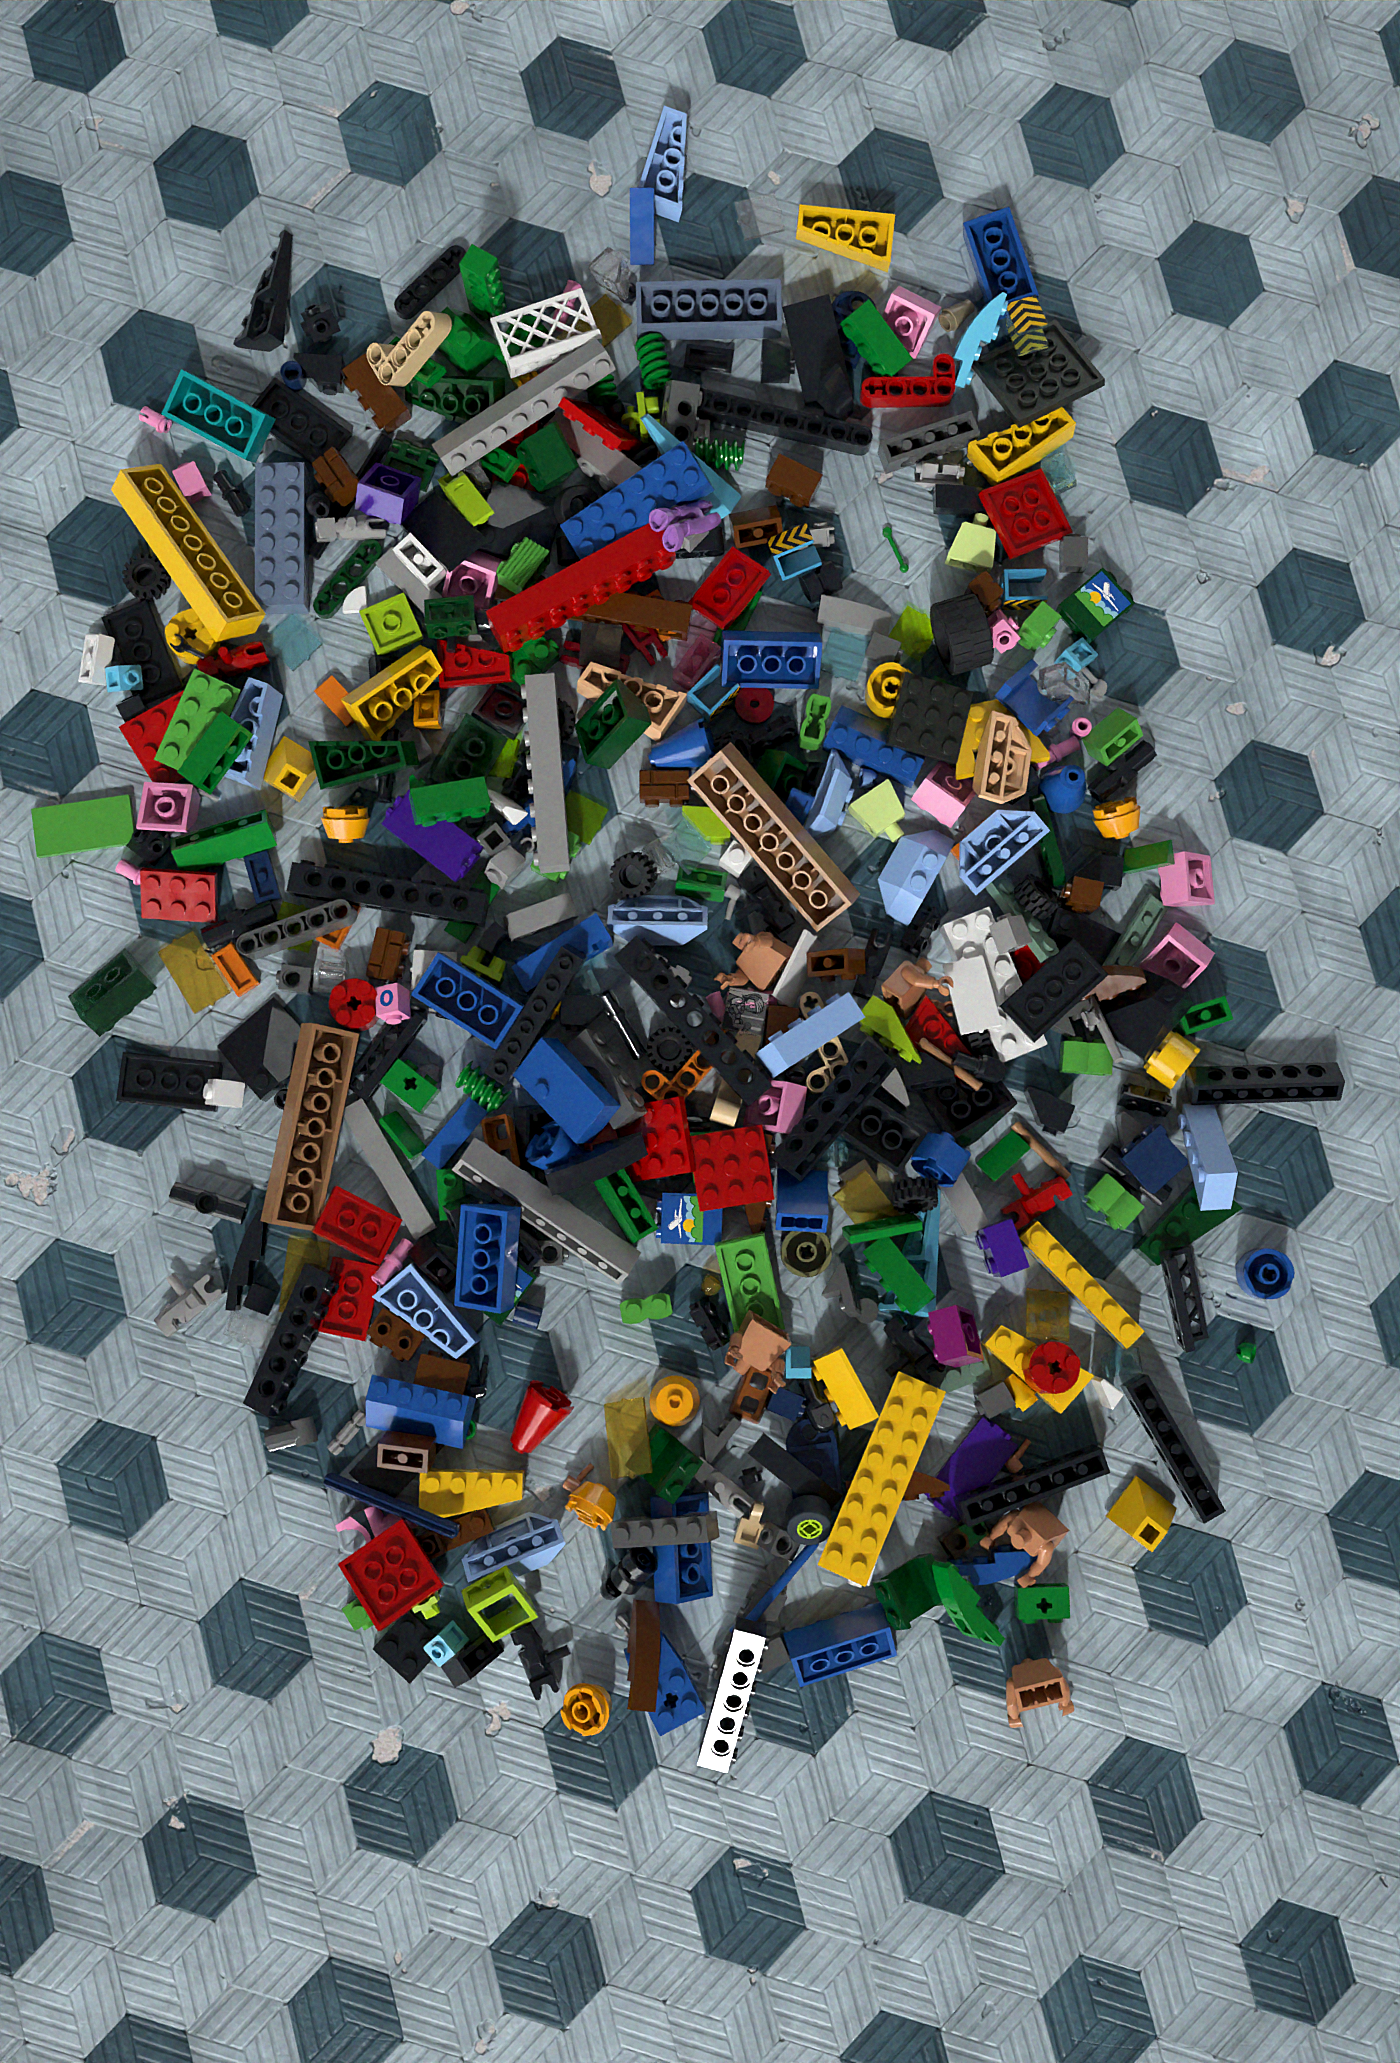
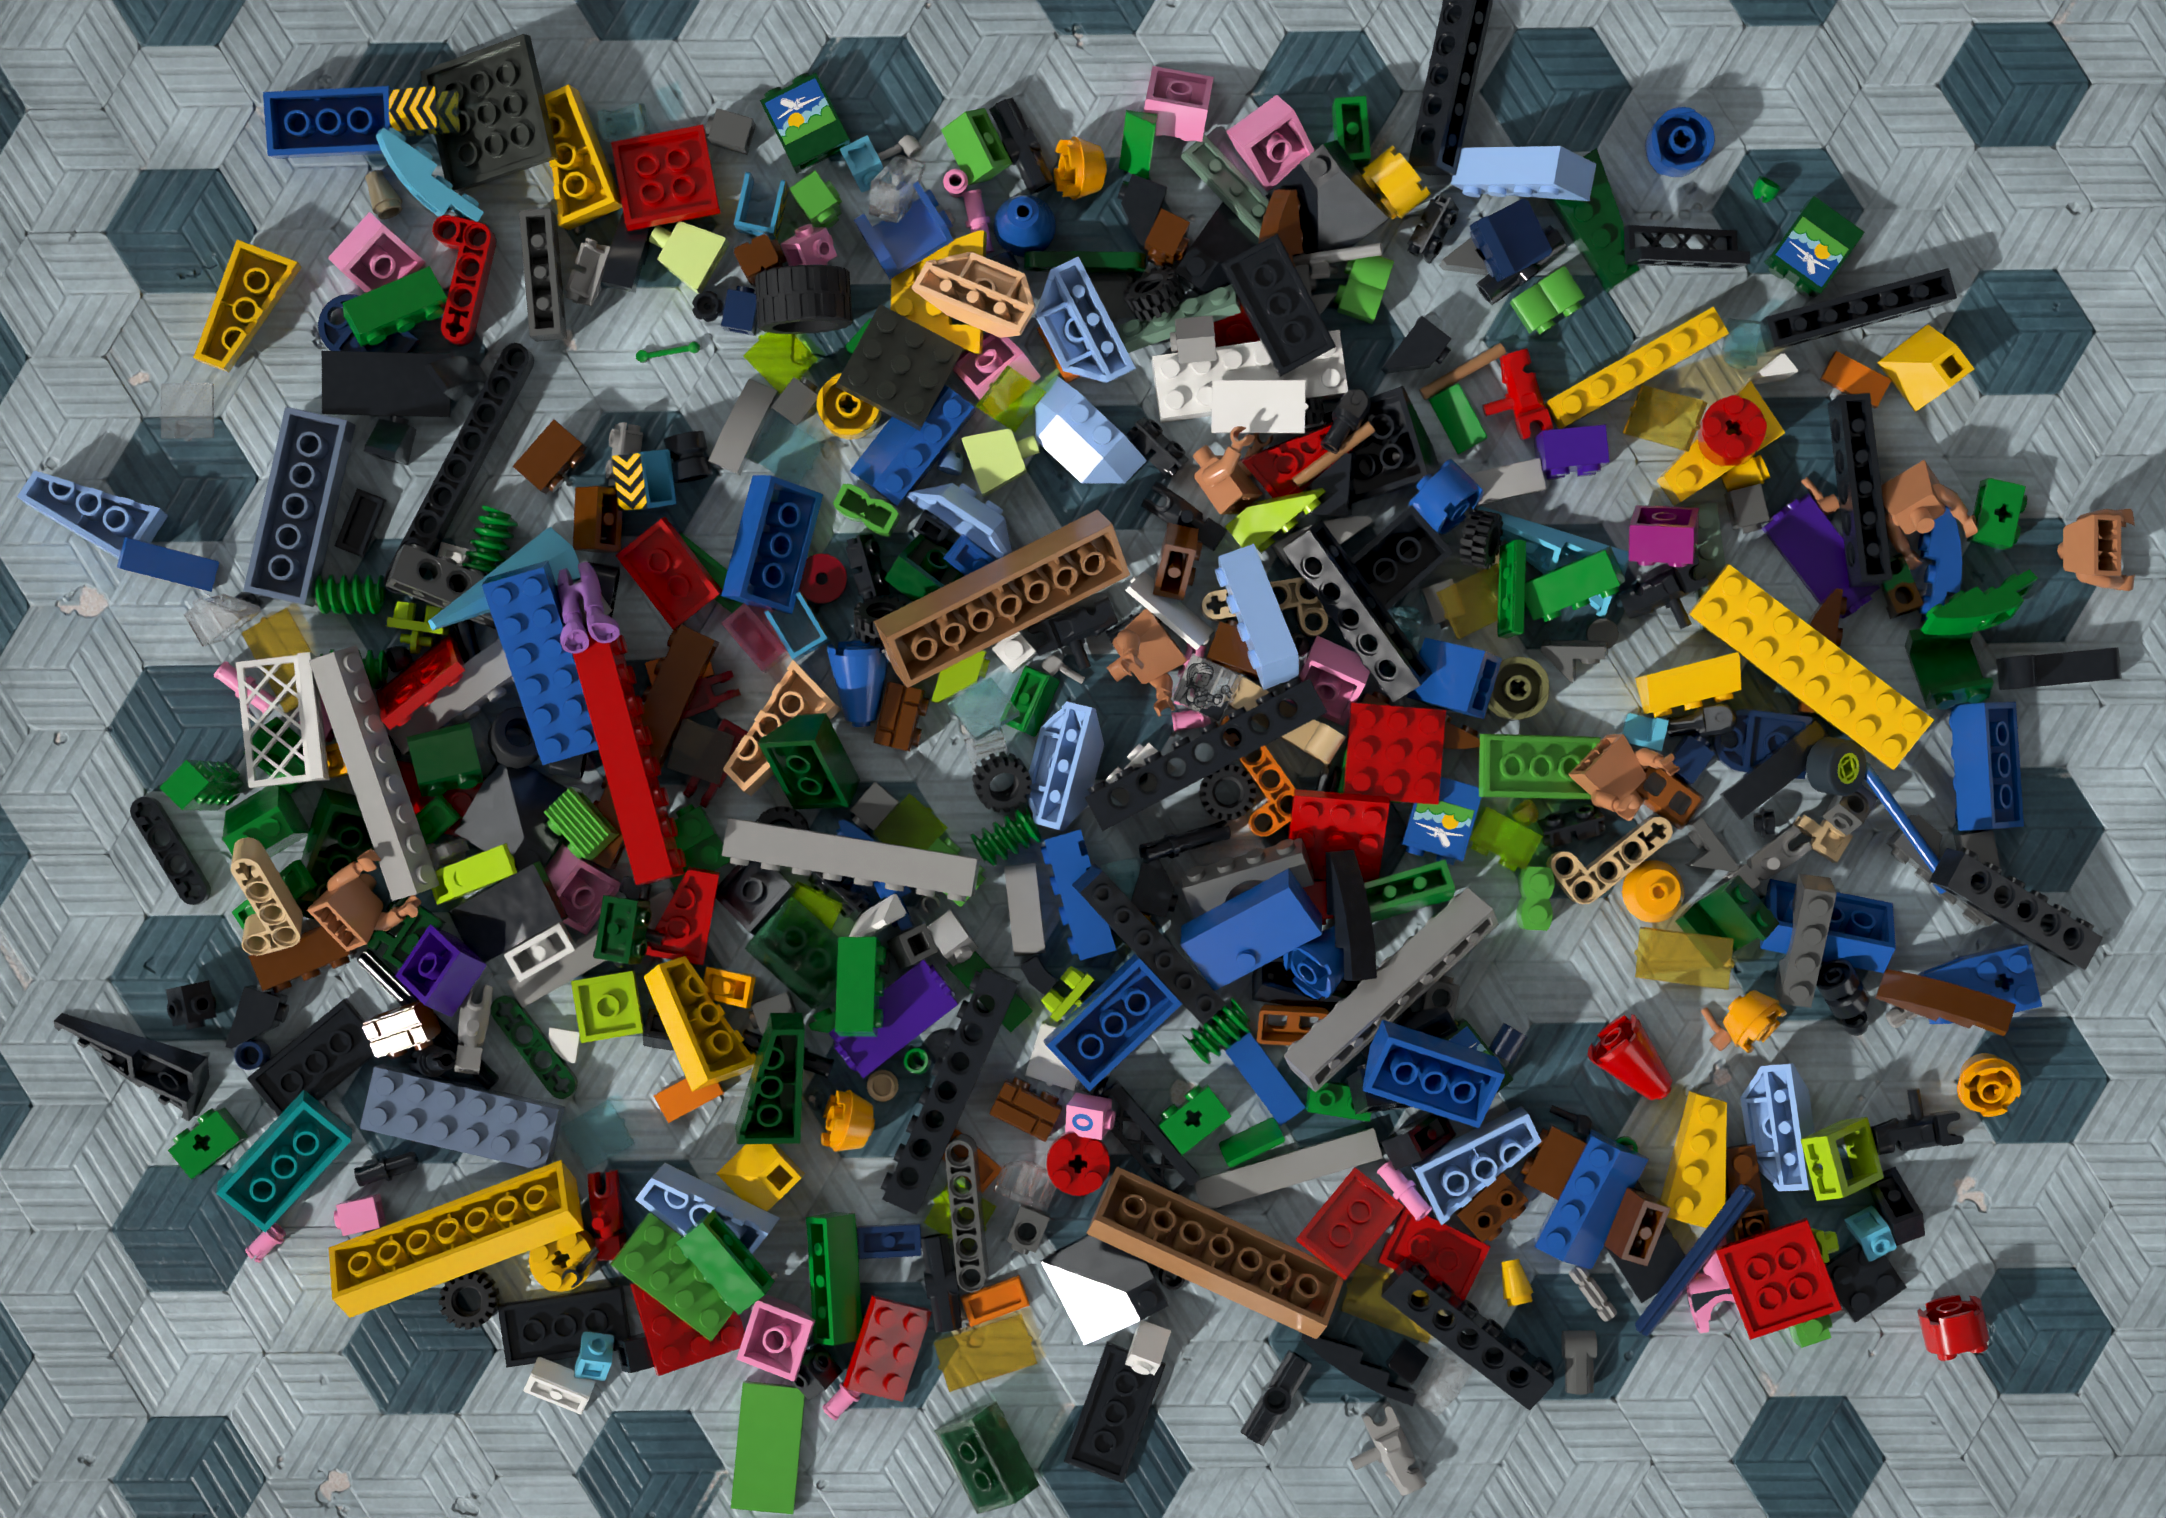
camera: 70 degrees left, 5 degrees up
none -> green brick [167,1108,249,1180]
none -> nougat torso [307,849,421,952]
none -> black plate [692,291,723,322]
none -> dark blue brick [721,286,758,336]
none -> dark grey brick [850,782,900,831]
none -> tan plate [867,1070,899,1102]
none -> green hinge [904,1048,931,1074]
none -> green piece [970,807,1042,866]
none -> clear neon green piece [976,365,1046,432]
none -> clear neon green brick [1469,807,1543,872]
none -> yellow cone [1501,1259,1534,1307]
none -> tan beam [1546,817,1673,904]
none -> panel [1764,196,1865,298]
none -> orange tile [1820,351,1892,409]
none -> red brick [1917,1295,1990,1361]
none -> black beam [1996,647,2122,690]

